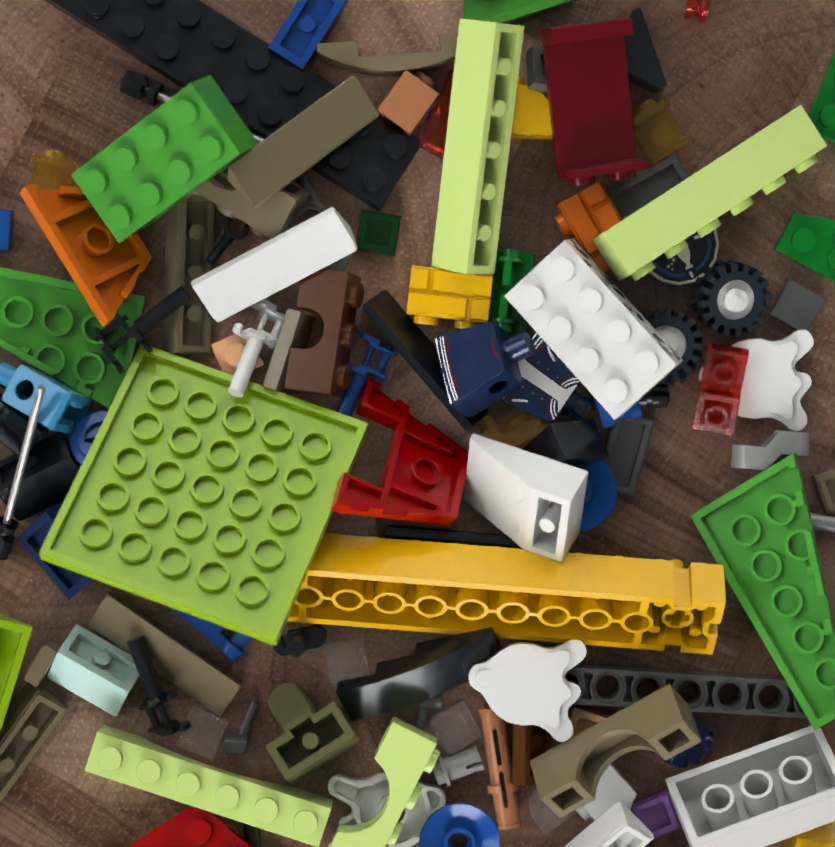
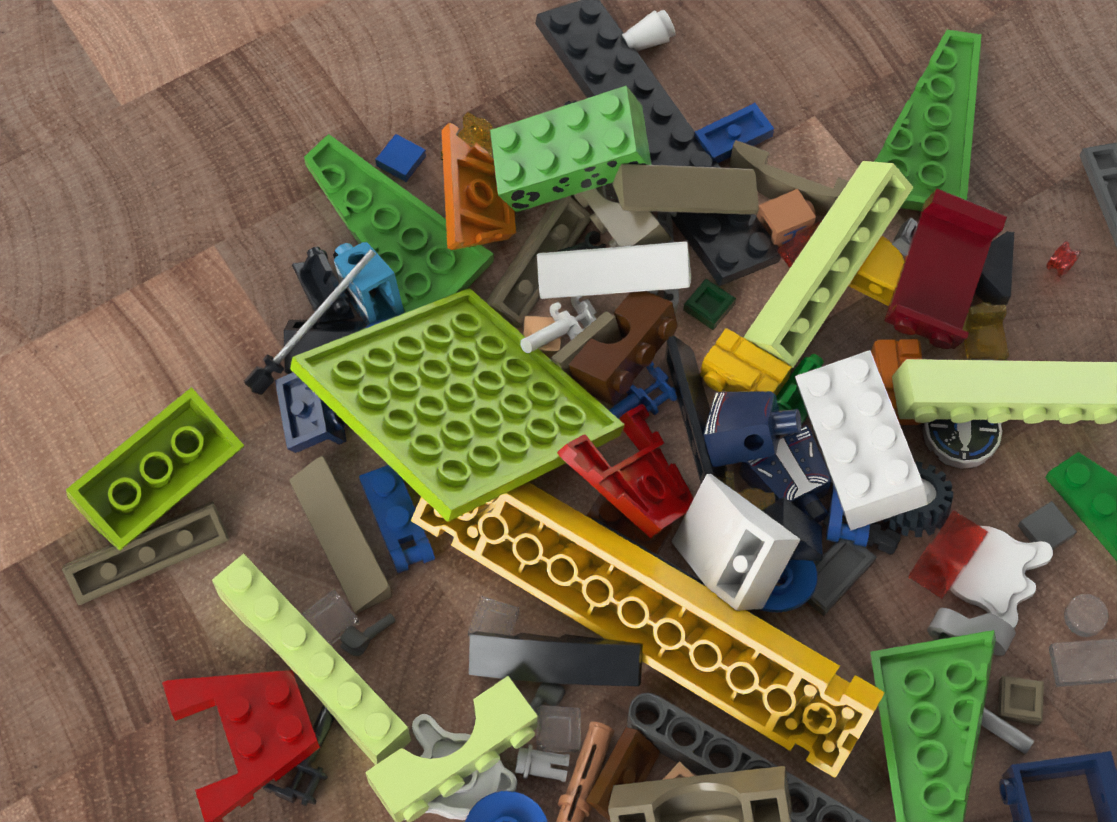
camera: 30 degrees right, 25 degrees down
dark tan tile [24,640,61,687] -> none
light aqua panel [47,624,140,716] -> none
black piece [94,286,192,374] -> none
black piece [126,636,192,737] -> none
olive brick [265,683,361,785] -> none
black piece [273,625,327,657] -> none
white tile [468,639,587,742] -> none
black wheel [691,260,772,337] -> none

